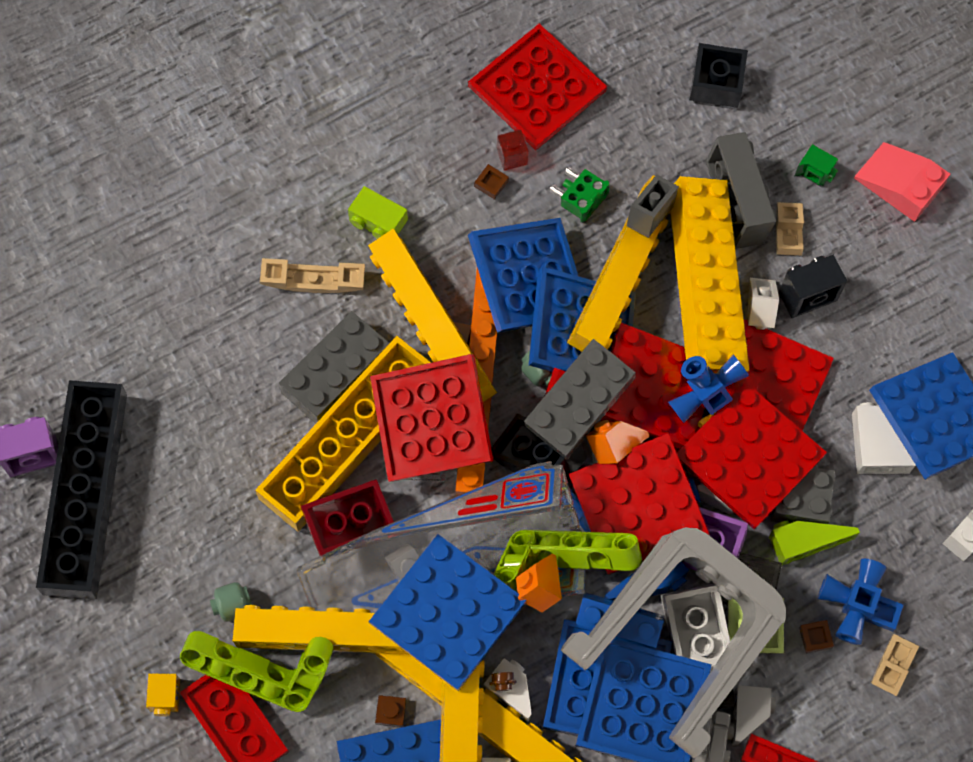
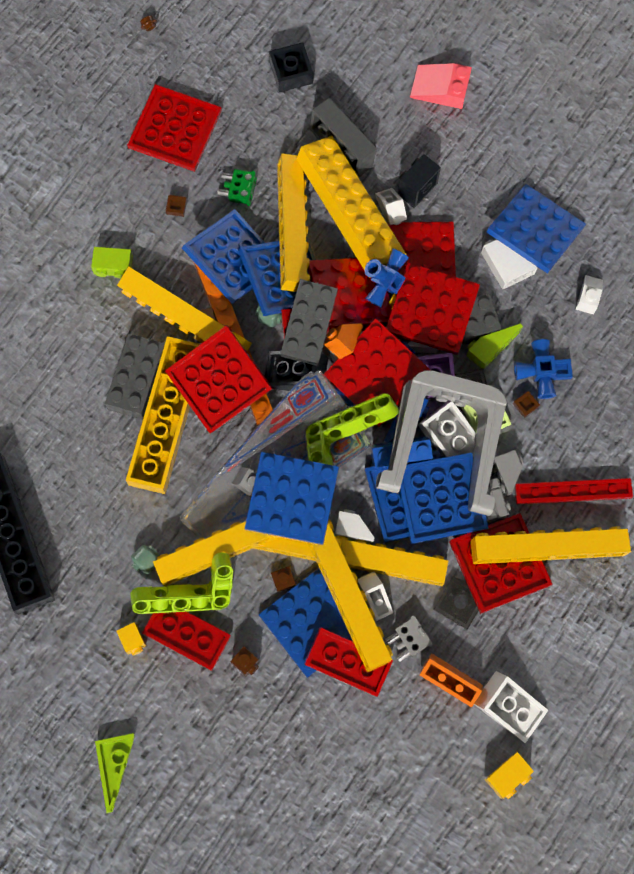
camera: 25 degrees left, 5 degrees up
tan slope [260,258,365,293] -> none
dark red slope [300,479,397,557] -> none
reddish brown plate [489,672,517,691] -> none
clear red brick [497,130,529,171] -> none
orange slope [516,553,562,612] -> none
dark grey brick [626,175,679,238] -> none
tan slope [776,202,804,256] -> none
green window [794,144,838,186] -> none
tan slope [871,634,919,696] -> none

